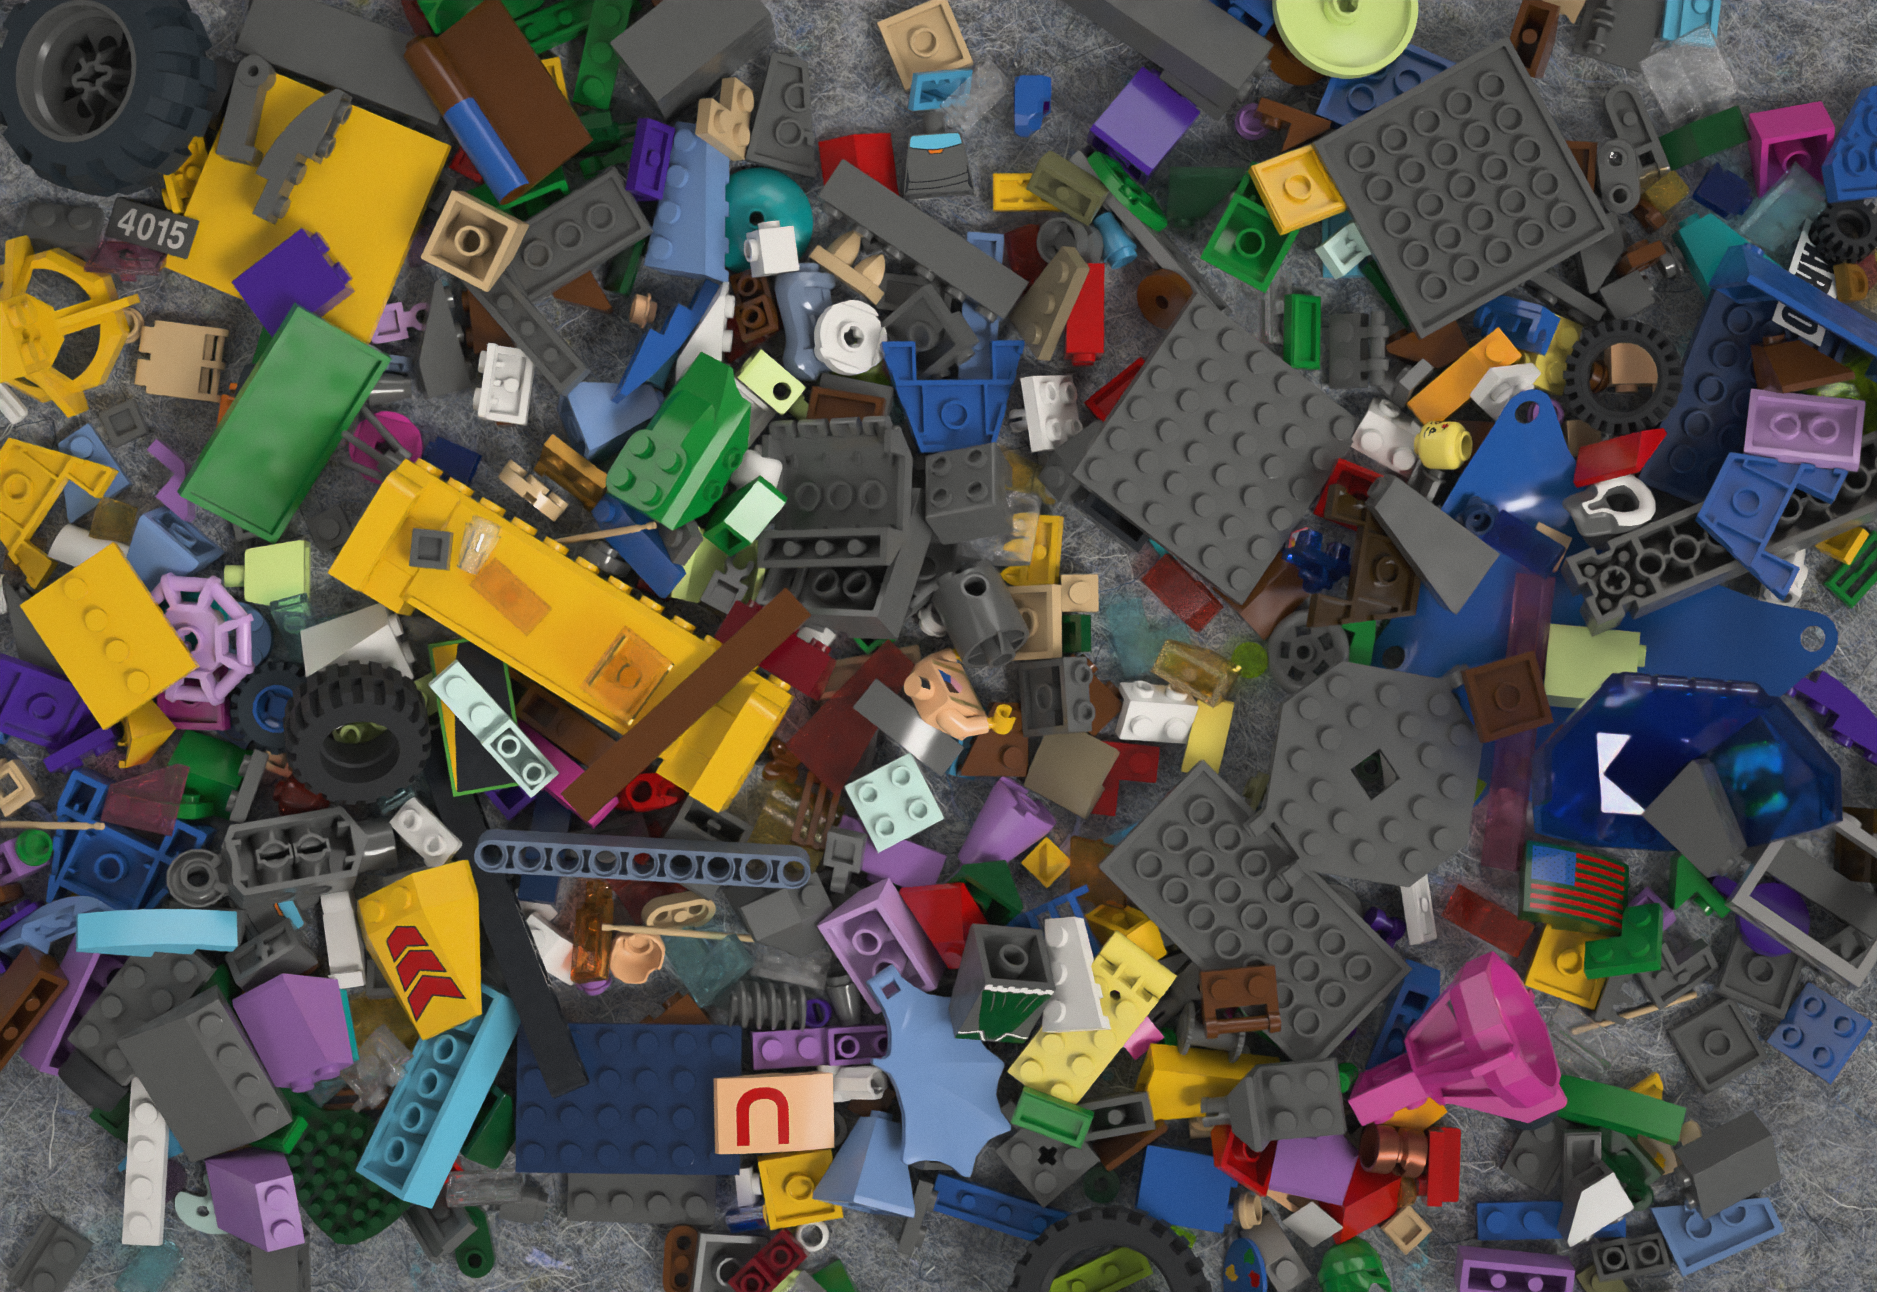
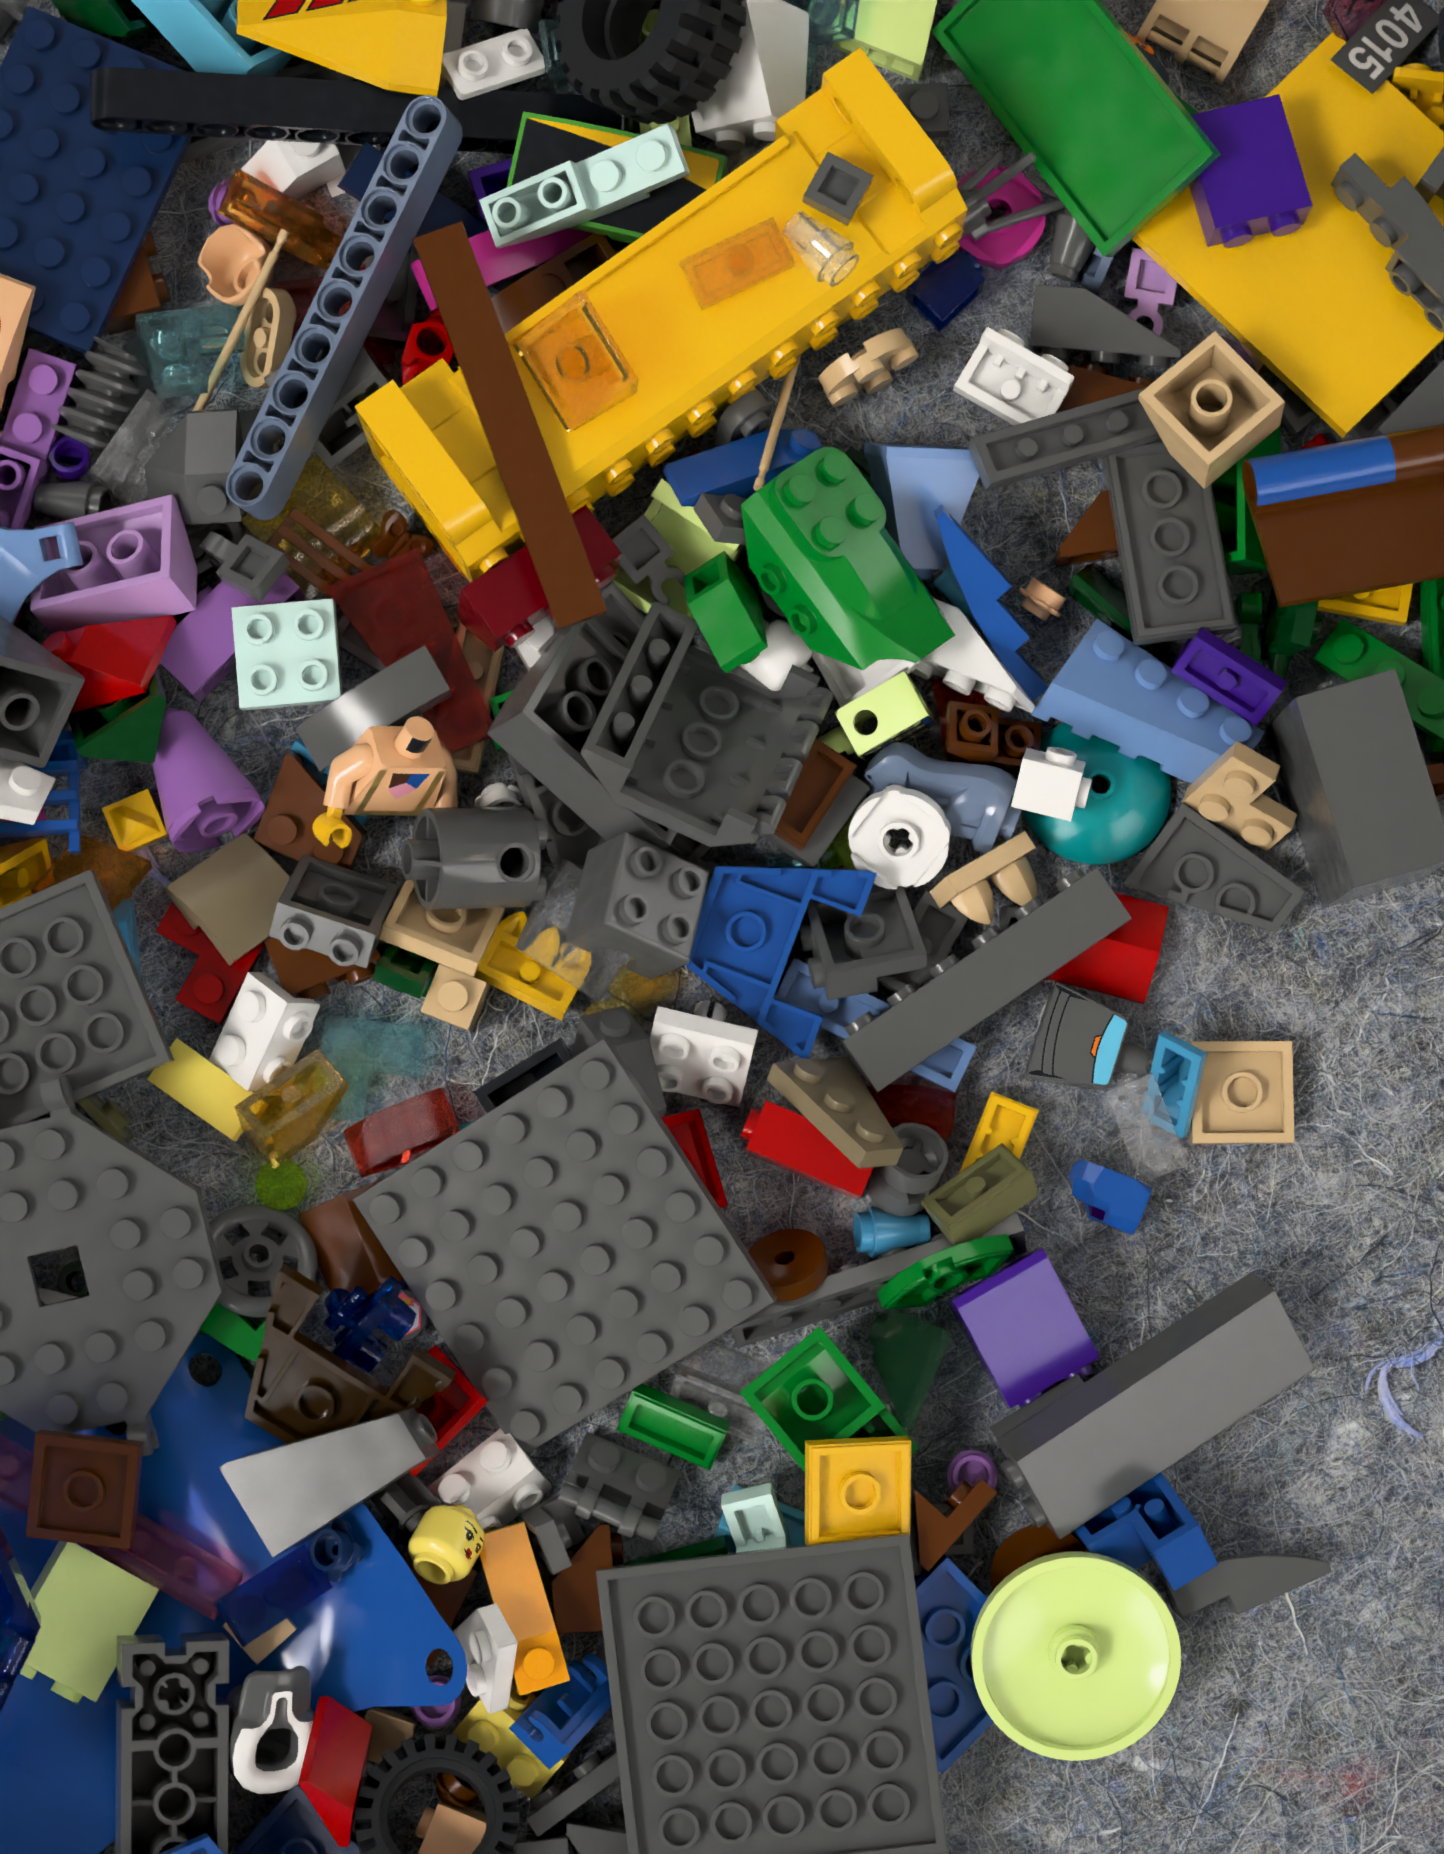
camera: 105 degrees right, 5 degrees down
pearl gold plate [533,434,607,514] -> none

